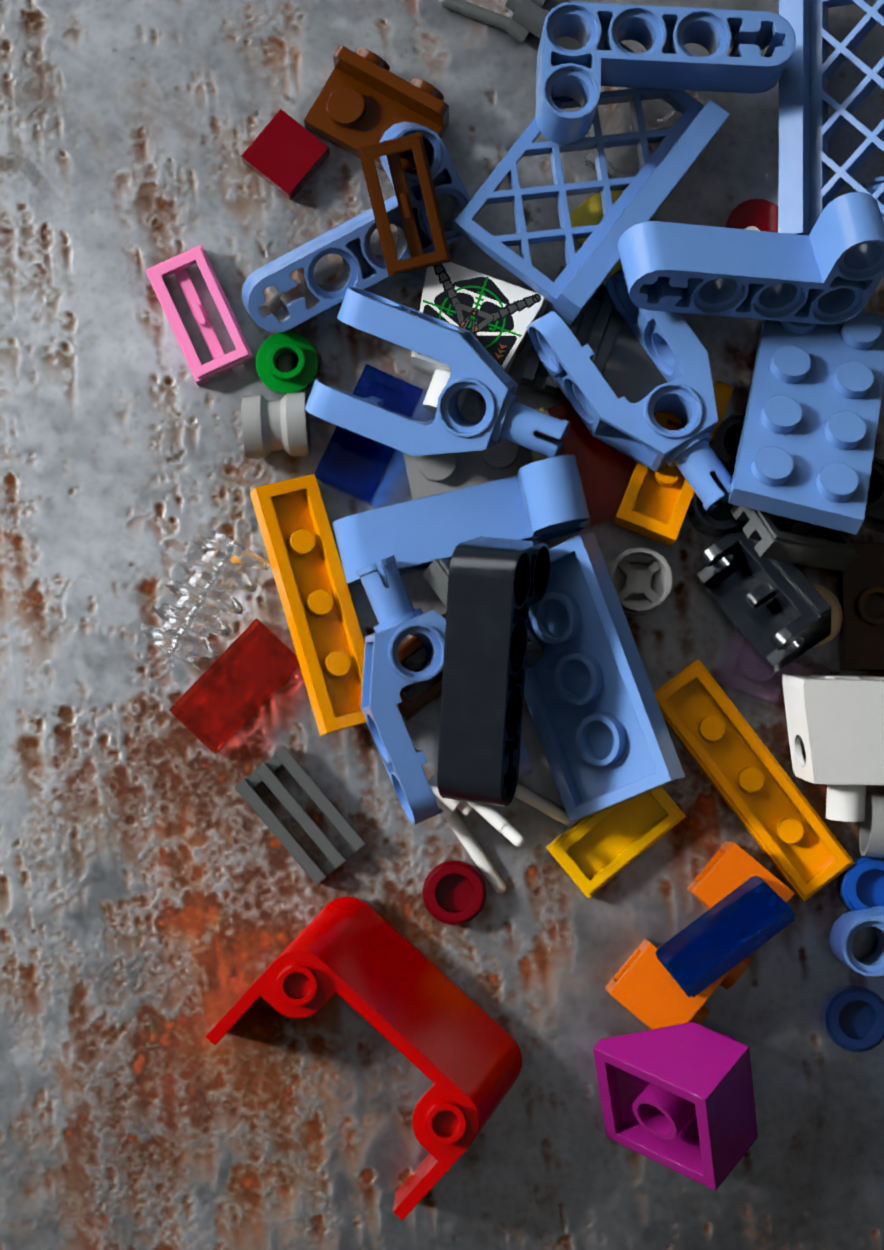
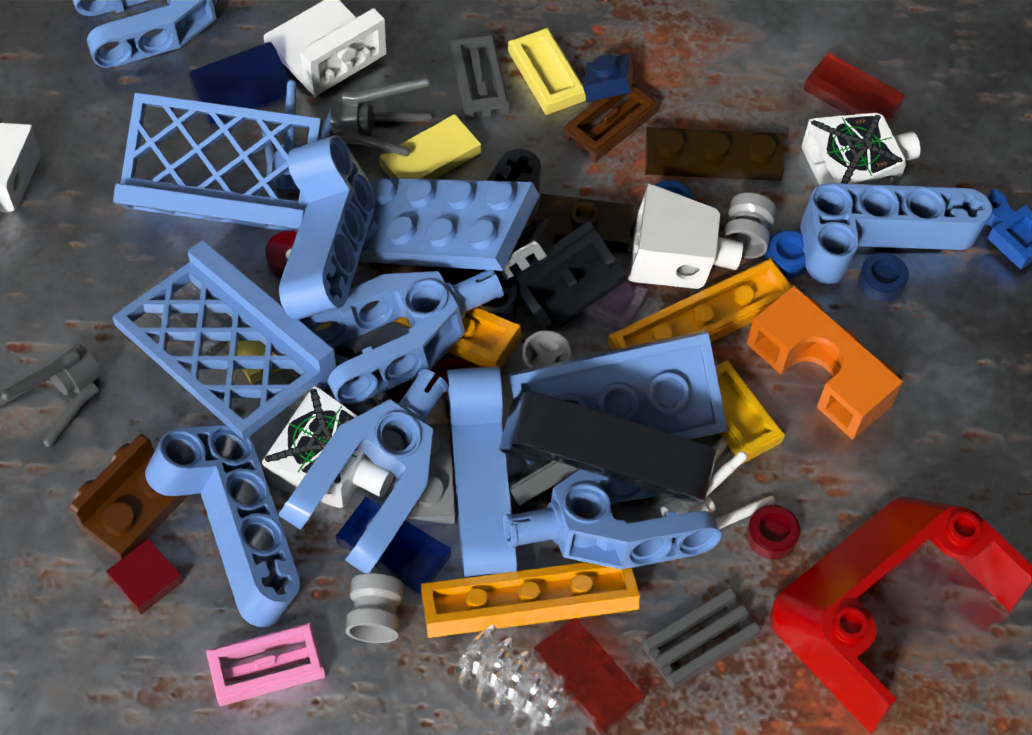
camera: 90 degrees left, 25 degrees down
green plate [256,332,319,395] -> none
reddish brown tile [358,132,452,277] -> none
medium blue beam [535,1,797,145] -> none
magenta slope [593,1022,758,1191] -> none
clear blue slope [655,876,796,998] -> none

